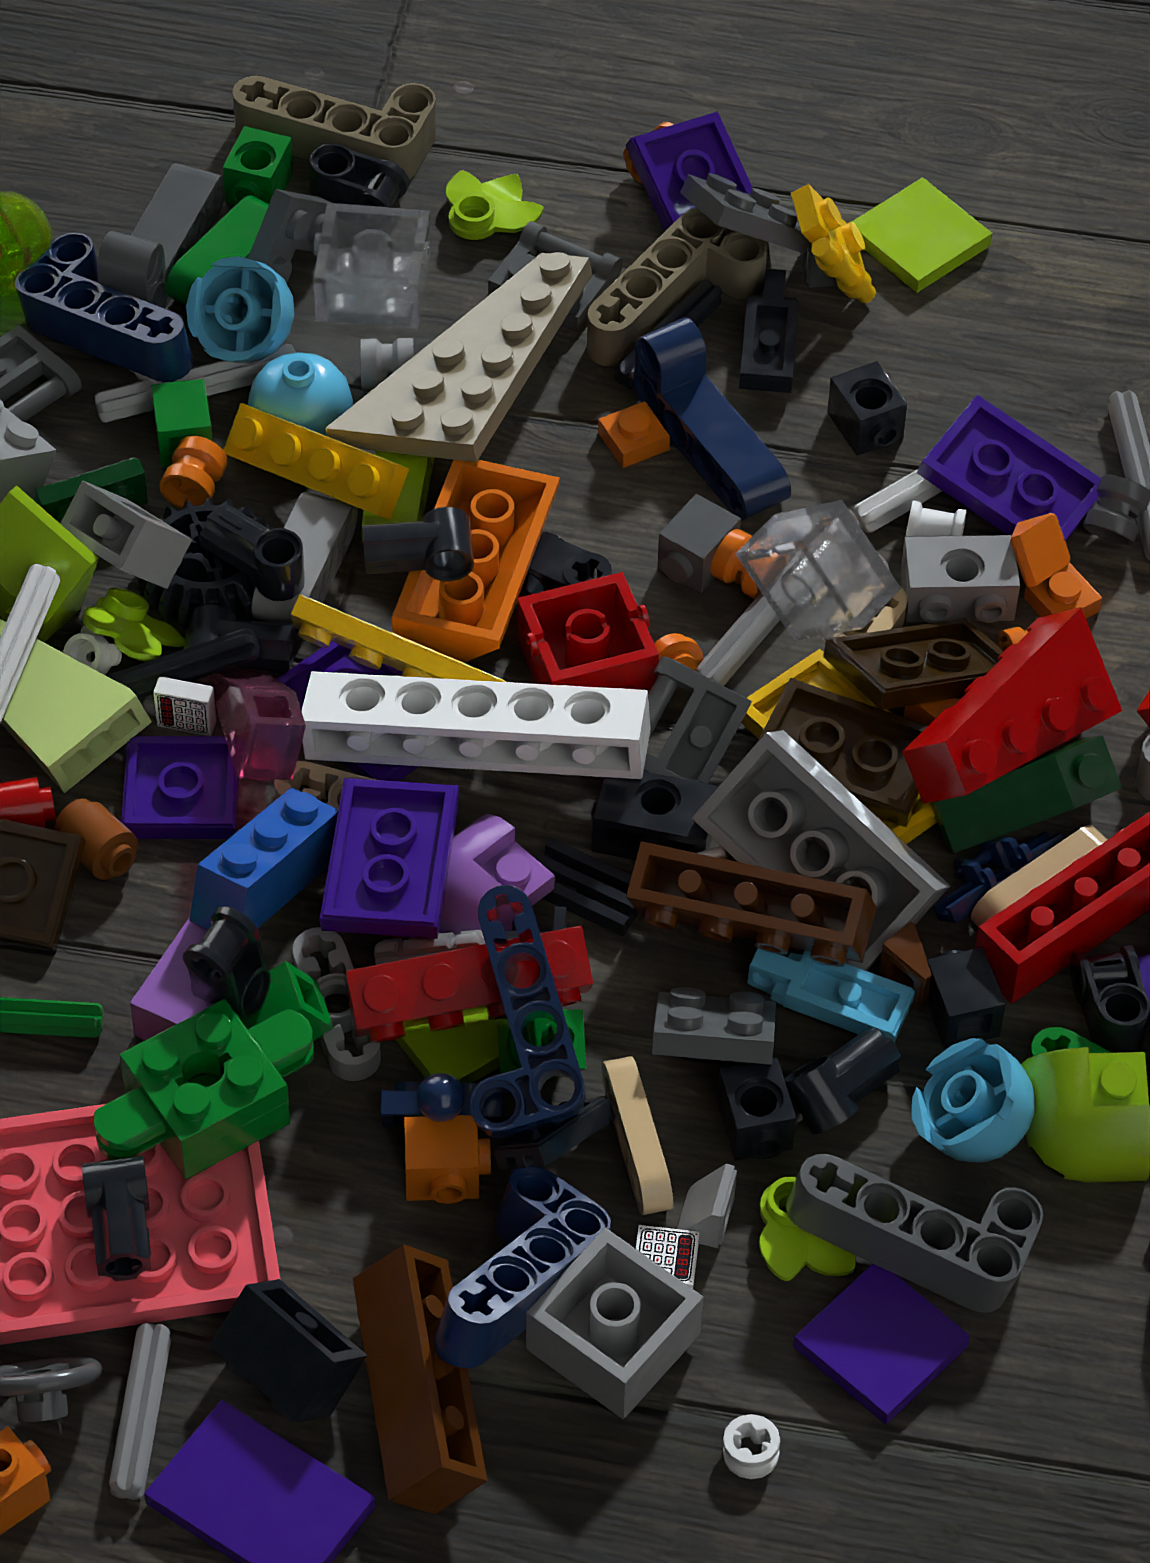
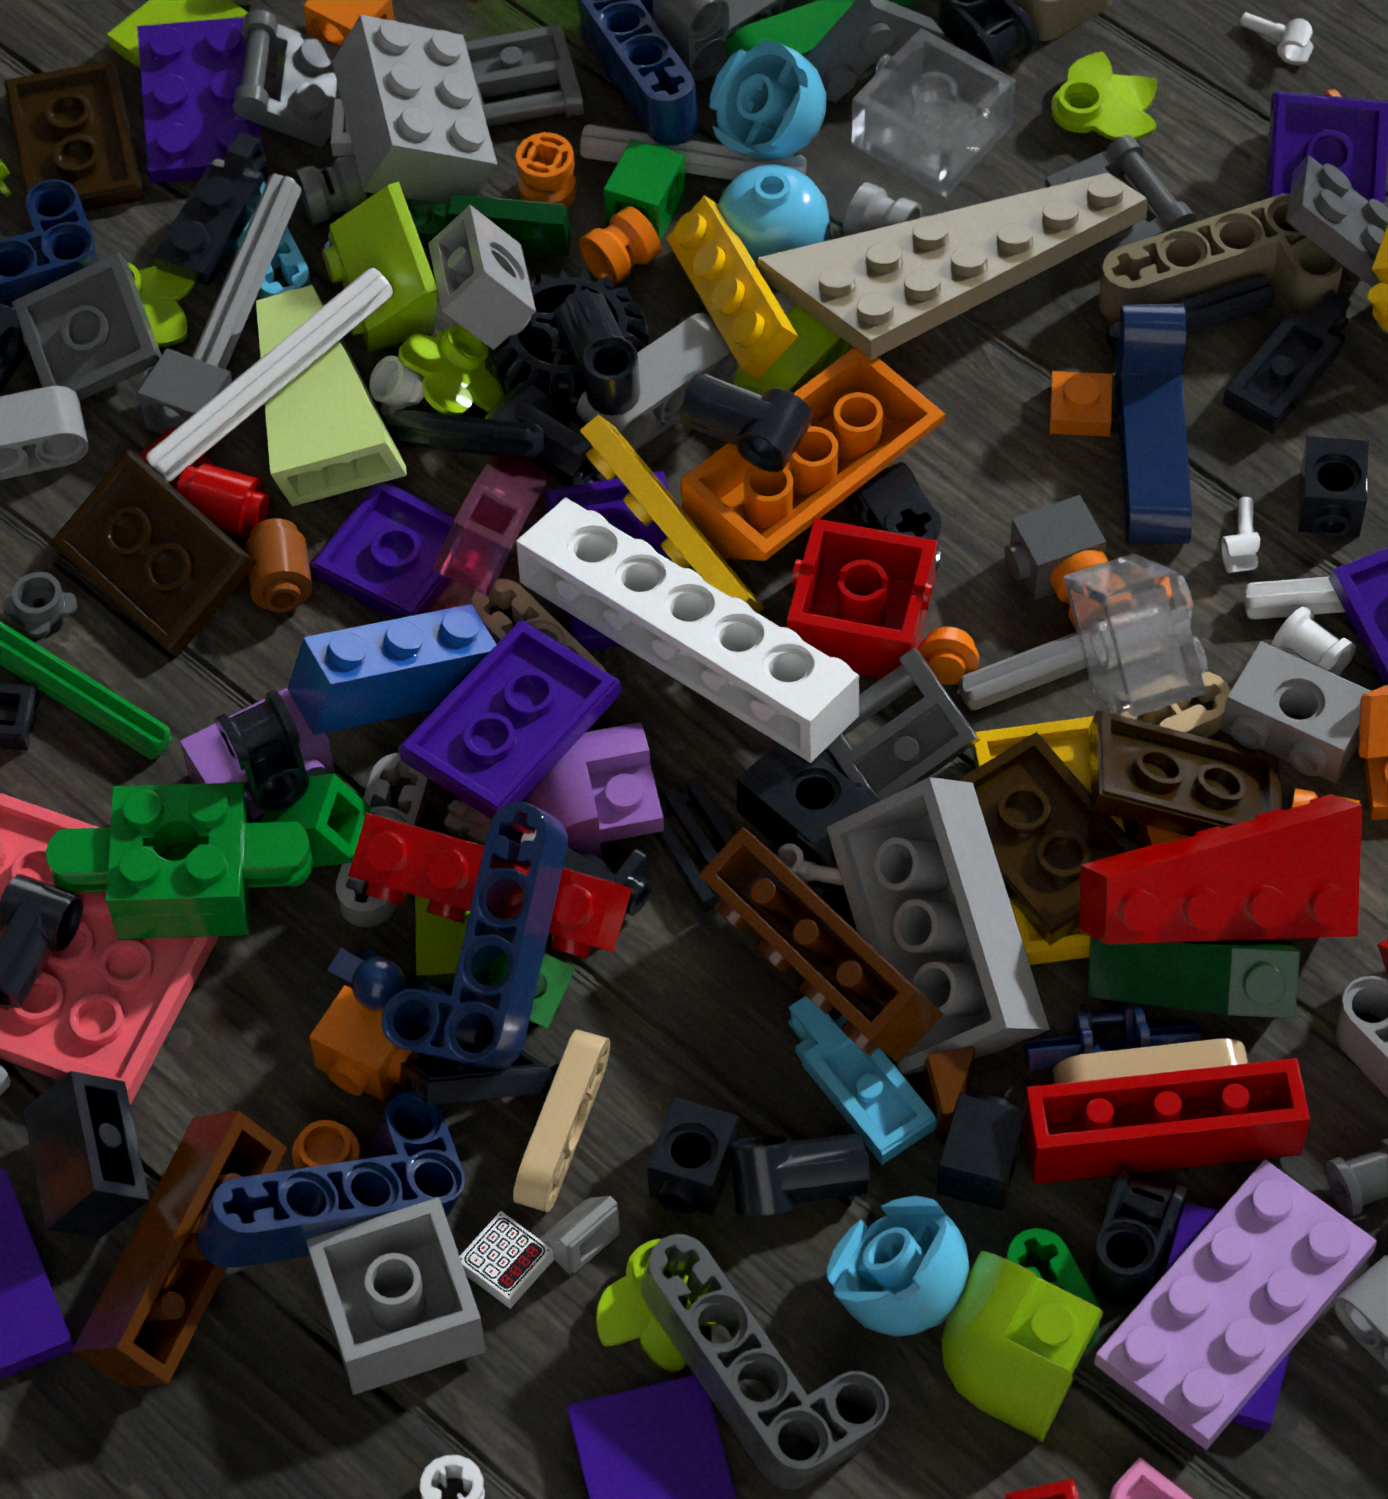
camera: 35 degrees right, 5 degrees up
white tile [154,677,216,736] -> none
dark grey plate [652,987,776,1065] -> none
none -> orange plate [292,1120,360,1169]
none -> orange wheel [515,132,576,208]
none -> white hand [1221,497,1260,573]
none -> white hand [1240,12,1313,65]

